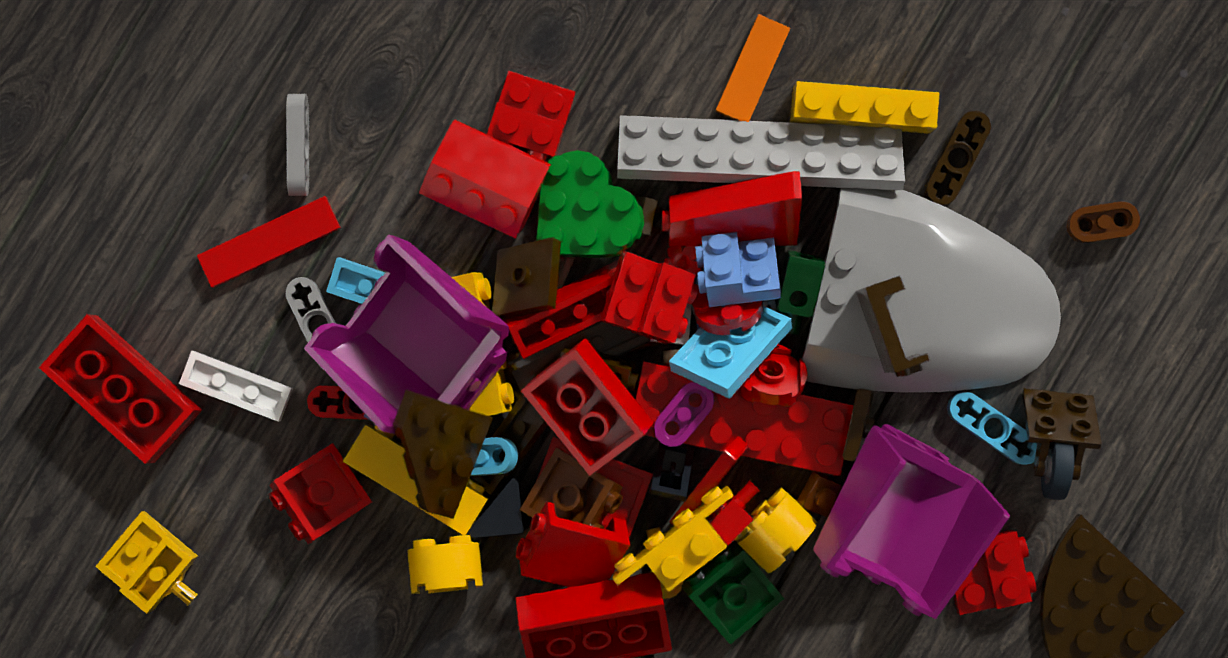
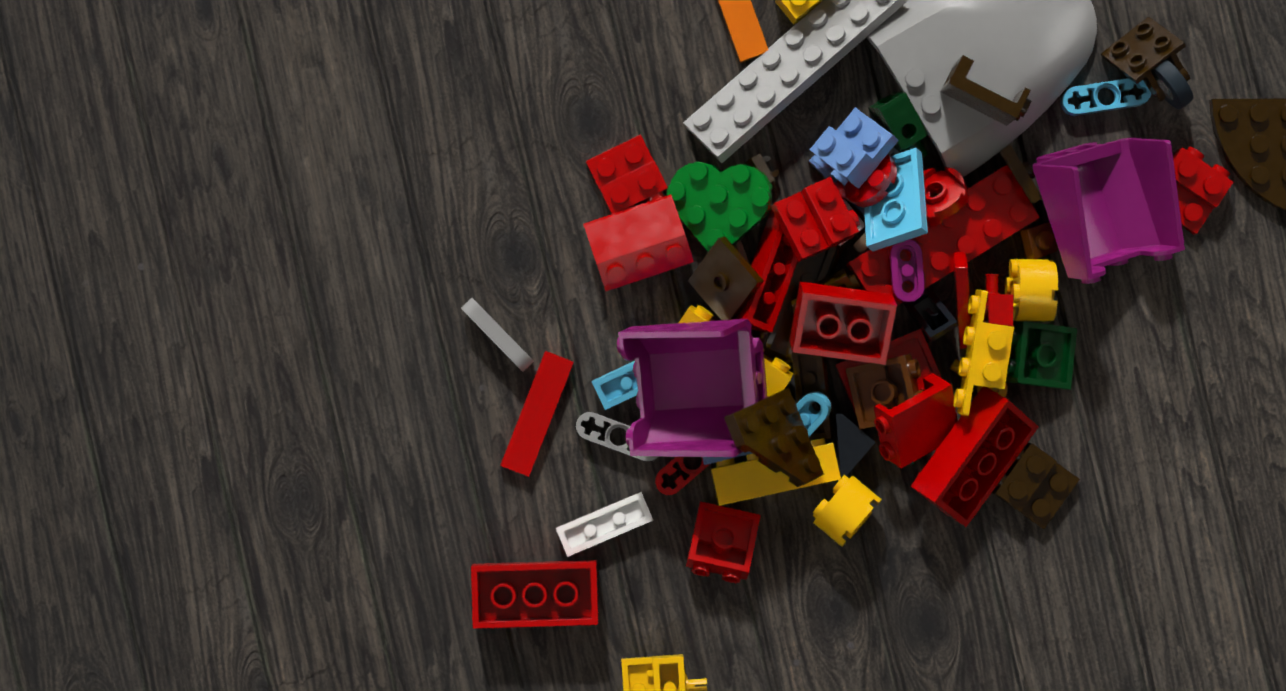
camera: 40 degrees left, 0 degrees up
red slope [662,171,802,246] -> none
red plant [664,246,704,278] -> none

